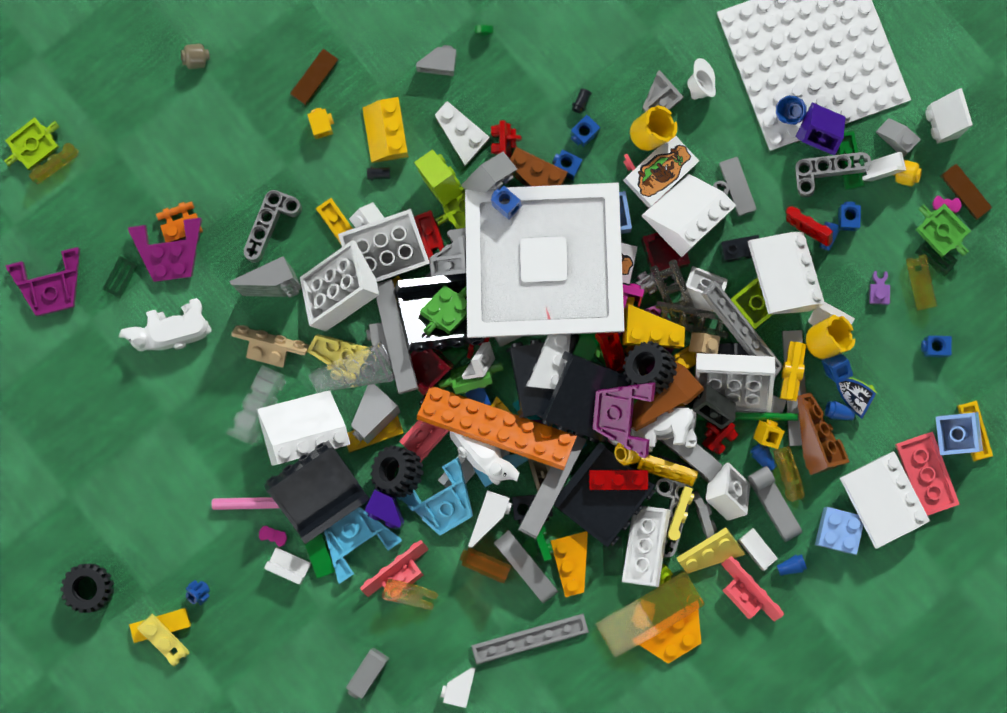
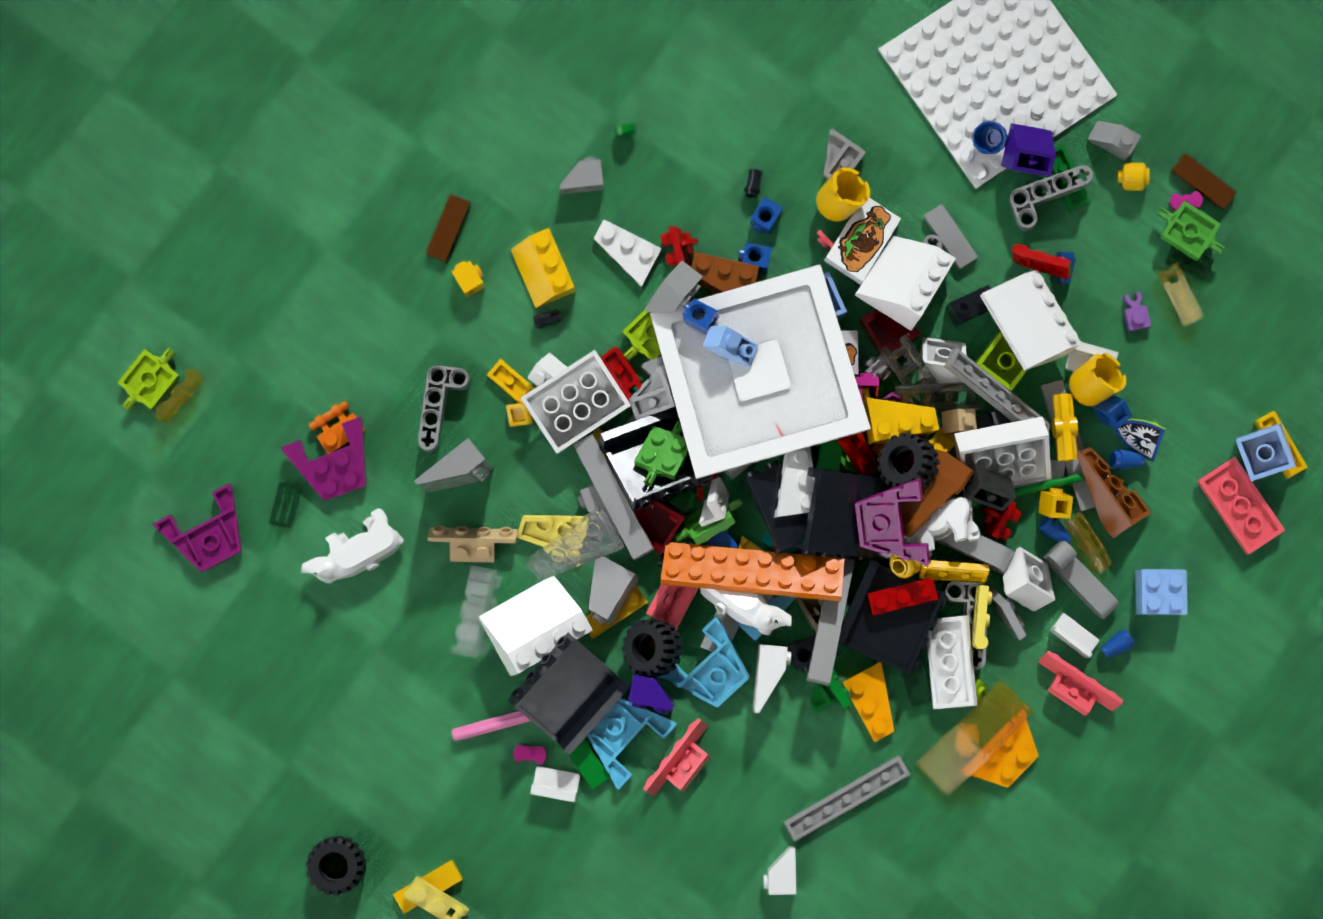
camera: 15 degrees left, 0 degrees up
dark tan head [181,43,210,69] -> none
blue gear [186,580,210,605] -> none
white slope [300,240,379,331] -> none
light grey slope [346,647,389,699] -> none
clear yellow hinge [382,579,438,610] -> none
lime brick [414,149,462,207] -> none
clear orange slope [459,547,512,584] -> none
light grey beam [494,530,558,604] -> none
light yellow wing [677,528,746,574] -> none
white piece [687,58,716,100] -> none
blue brick [838,202,861,231] -> none
white slope [840,451,930,549] -> none
white panel [862,152,906,182] -> none
blue brick [921,336,952,357] -> none
white slope [926,88,973,144] -> none
none -> yellow tile [506,402,532,427]
none -> light blue slope [703,326,758,366]

